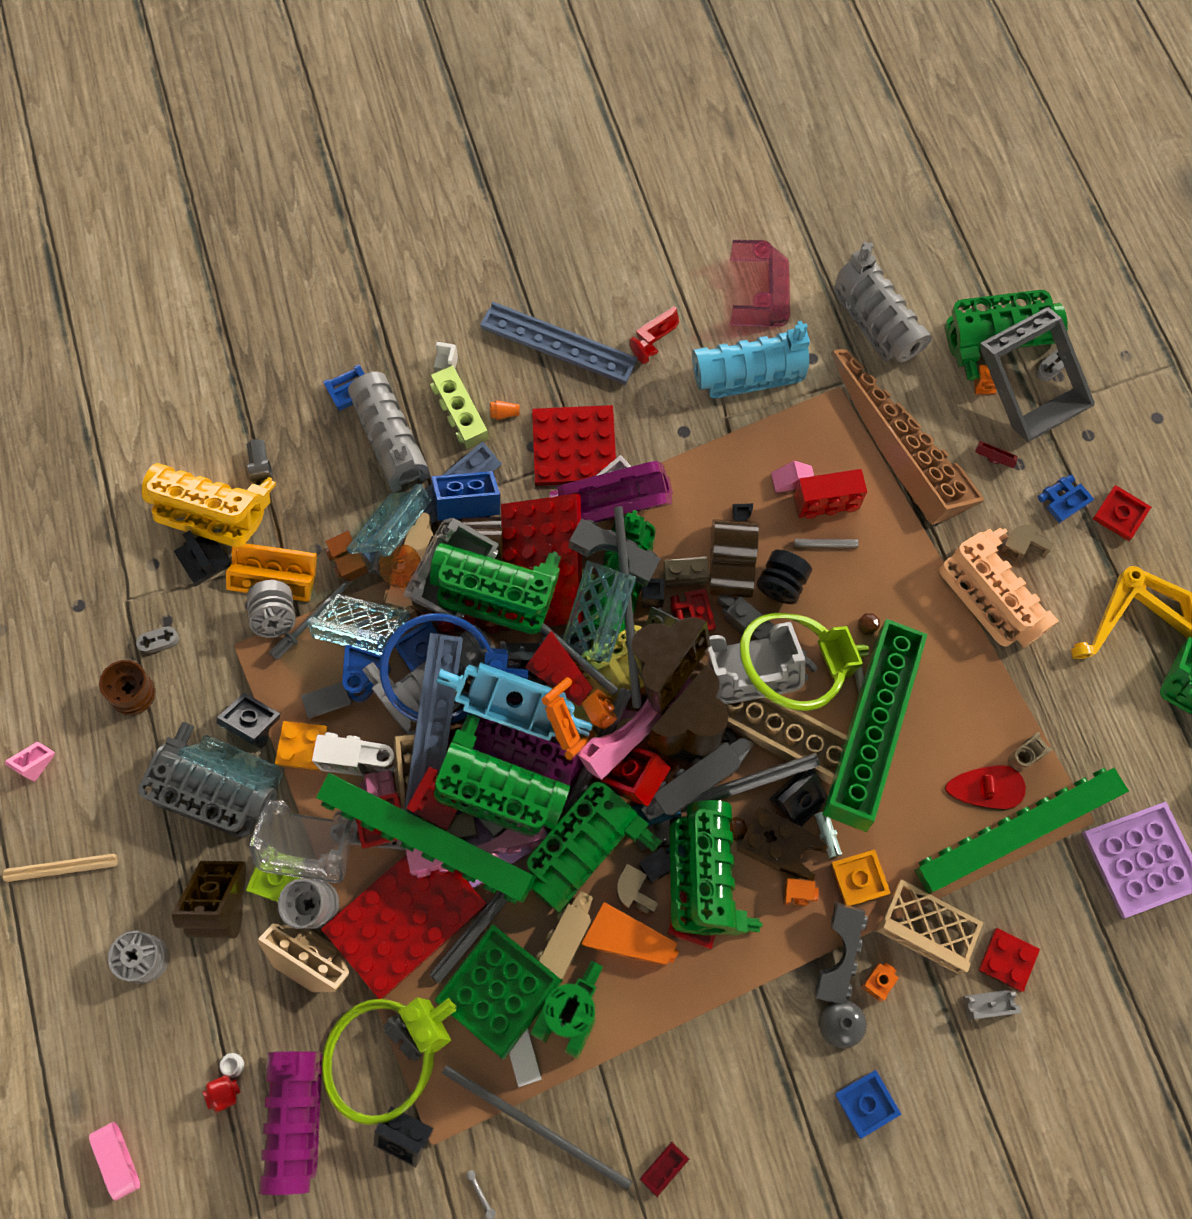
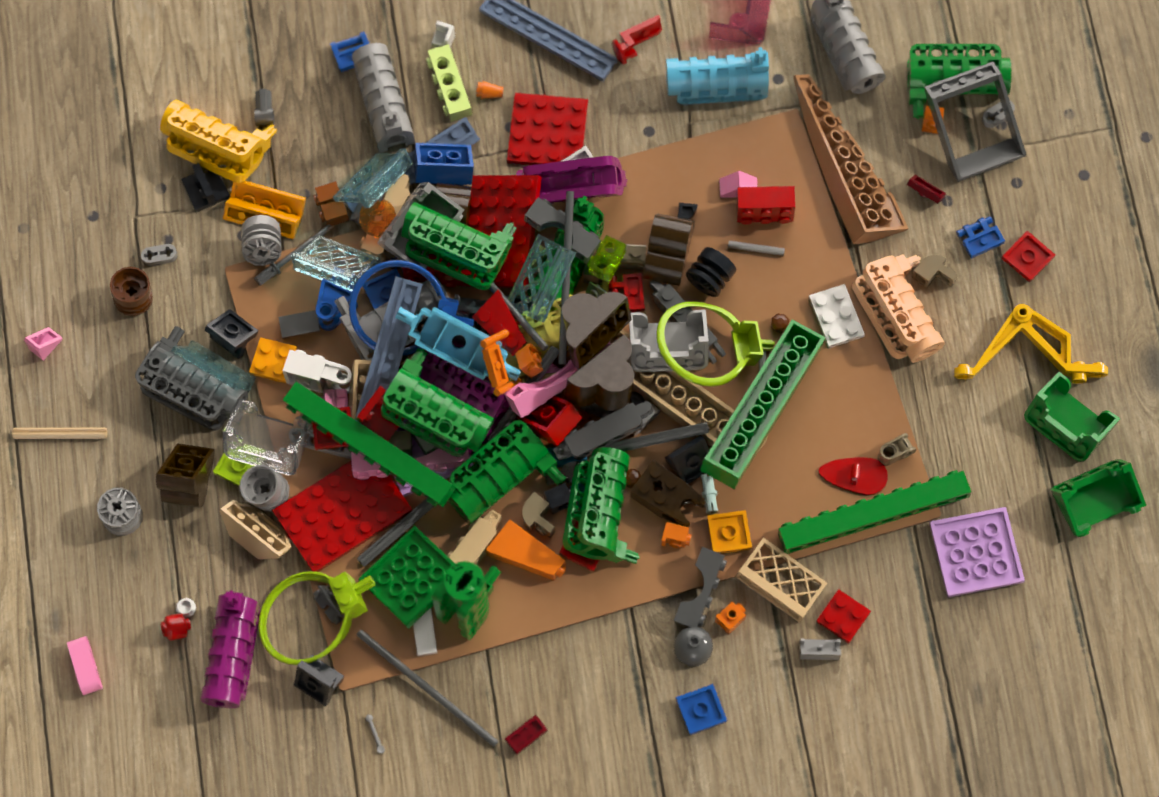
camera: 10 degrees right, 0 degrees up
none -> clear neon green brick [587,235,627,283]
none -> white plate [809,284,865,349]

